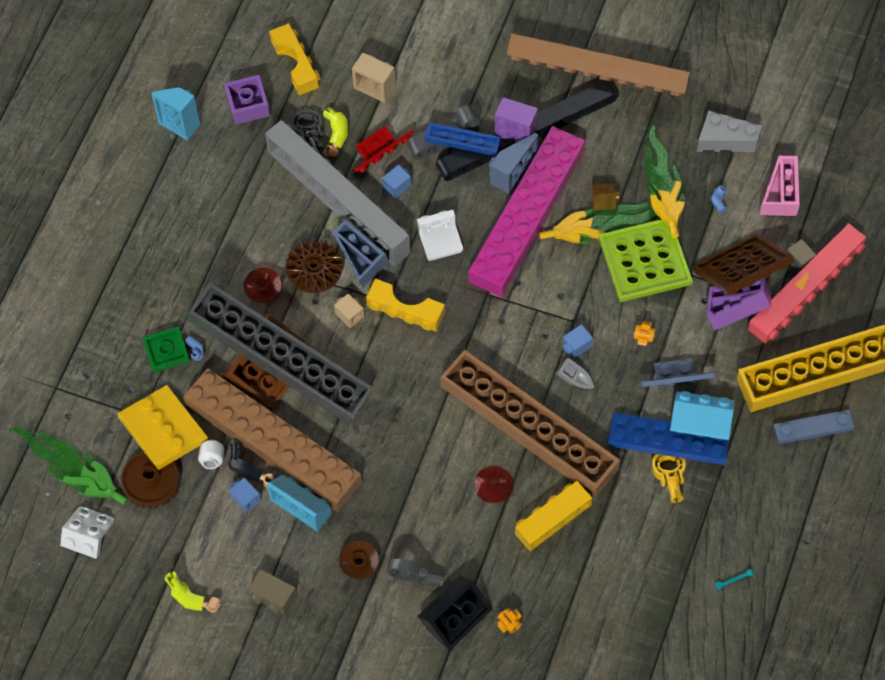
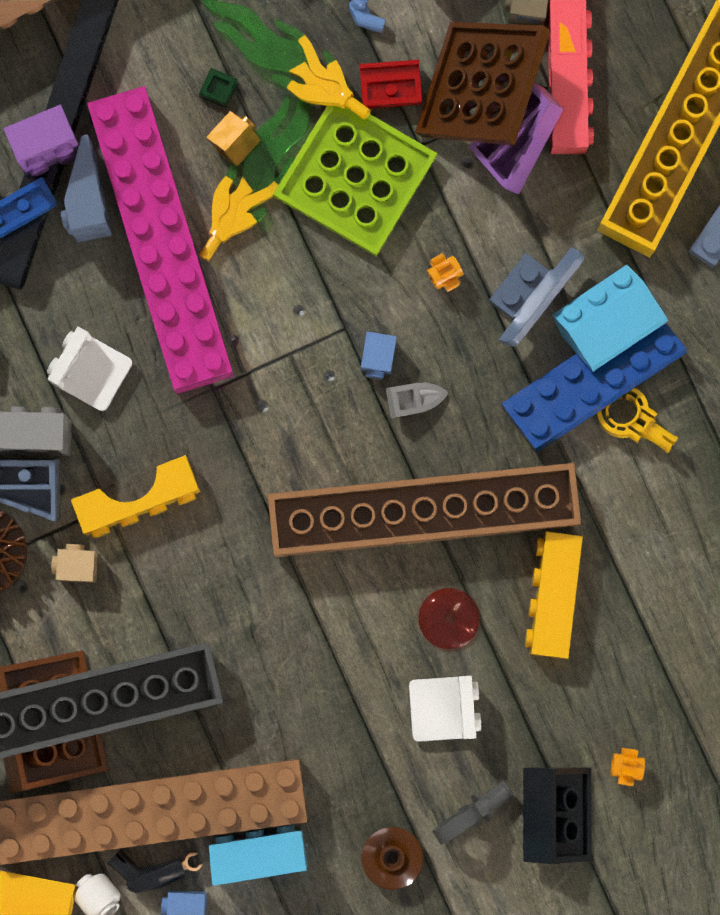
camera: 50 degrees left, 20 degrees up
none -> dark green tile [199,68,238,109]
none -> red plate [359,60,422,109]
none -> white bracket [409,676,481,741]

